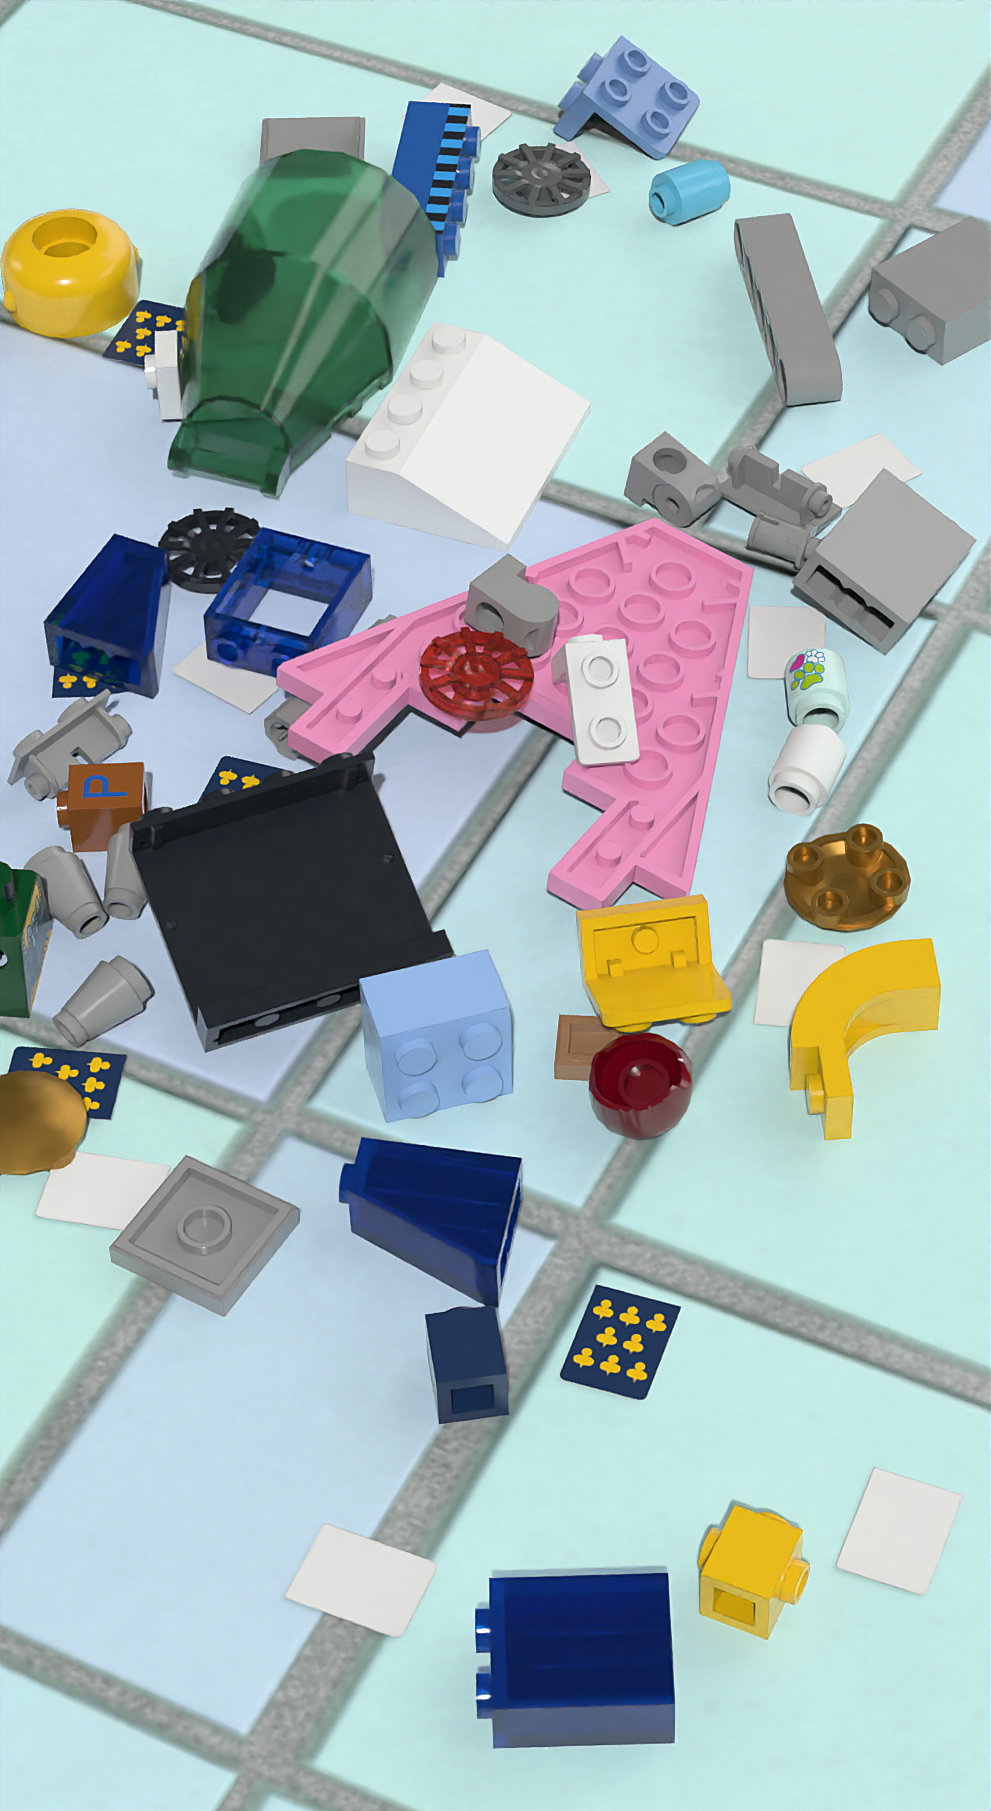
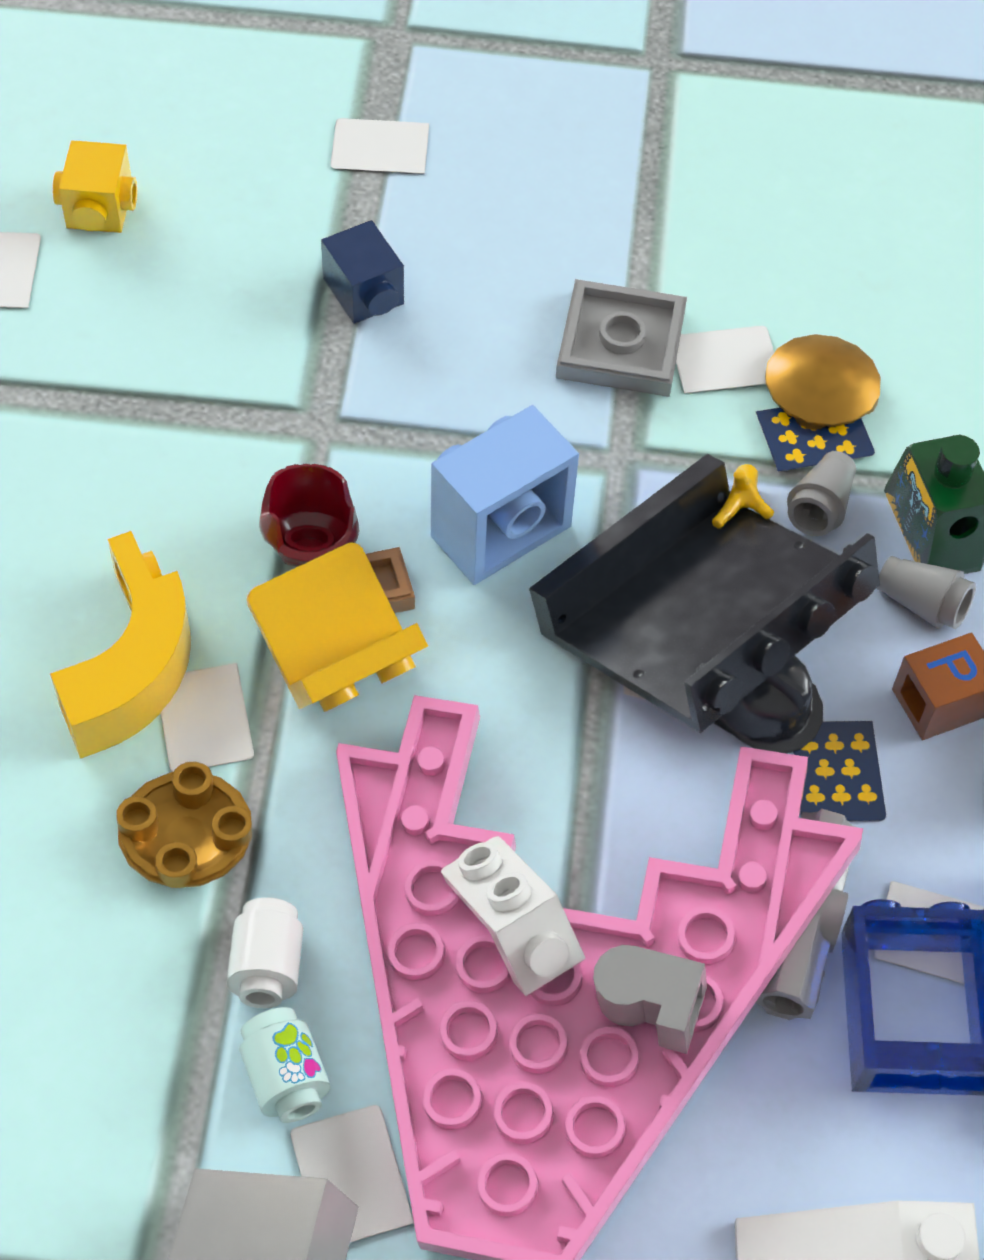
camera: 155 degrees right, 10 degrees up
light grey cone [102,822,147,920] -> none
clear blue slope [339,1137,523,1308] -> none
clear red wheel [418,627,534,721] -> none
clear blue brick [475,1573,675,1749] -> none
dark blue sticker [560,1284,681,1401] -> none
none -> yellow bar [712,464,774,529]

